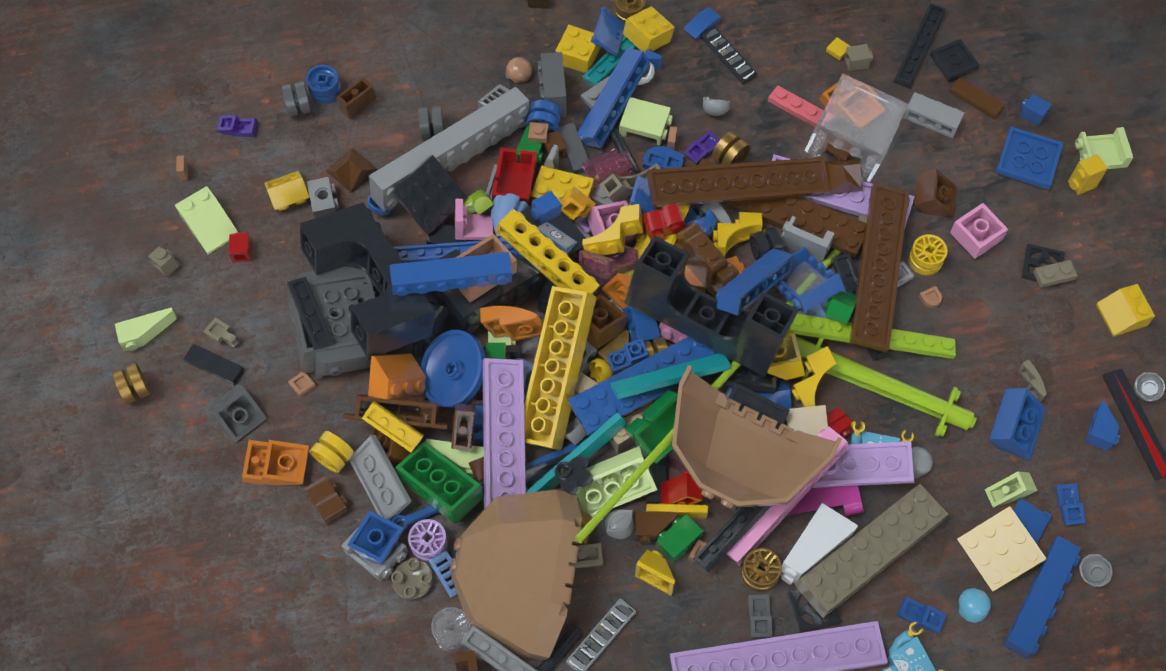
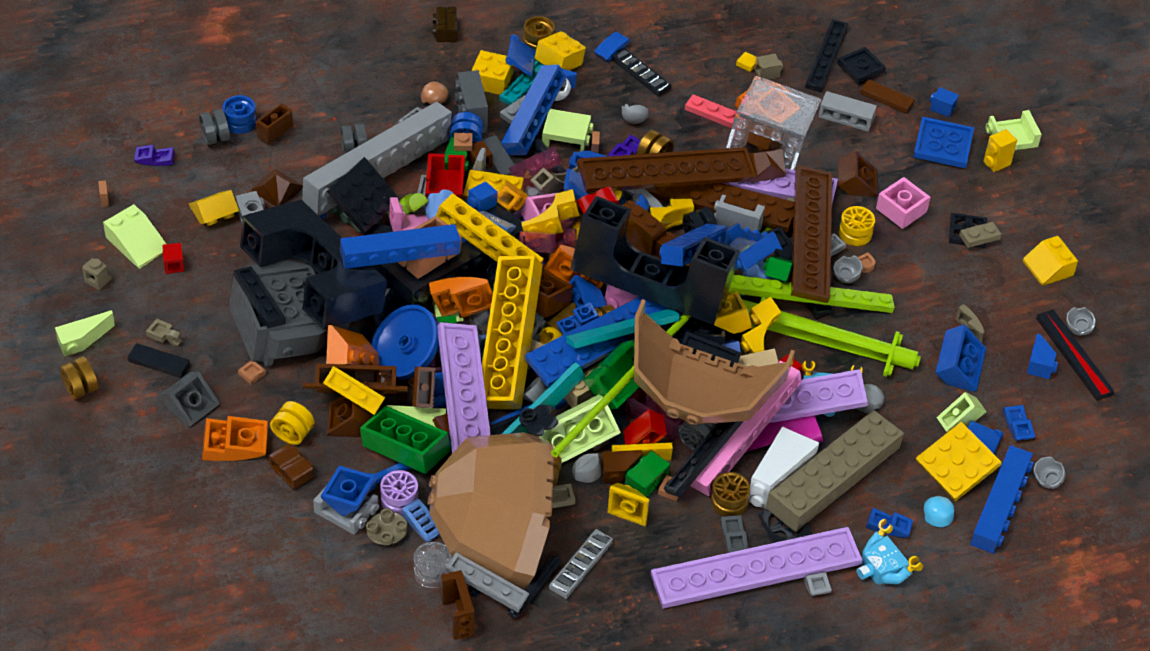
camera: 10 degrees left, 15 degrees down
light grey tile [349,435,411,521] -> none
none -> light grey hair [833,255,863,284]

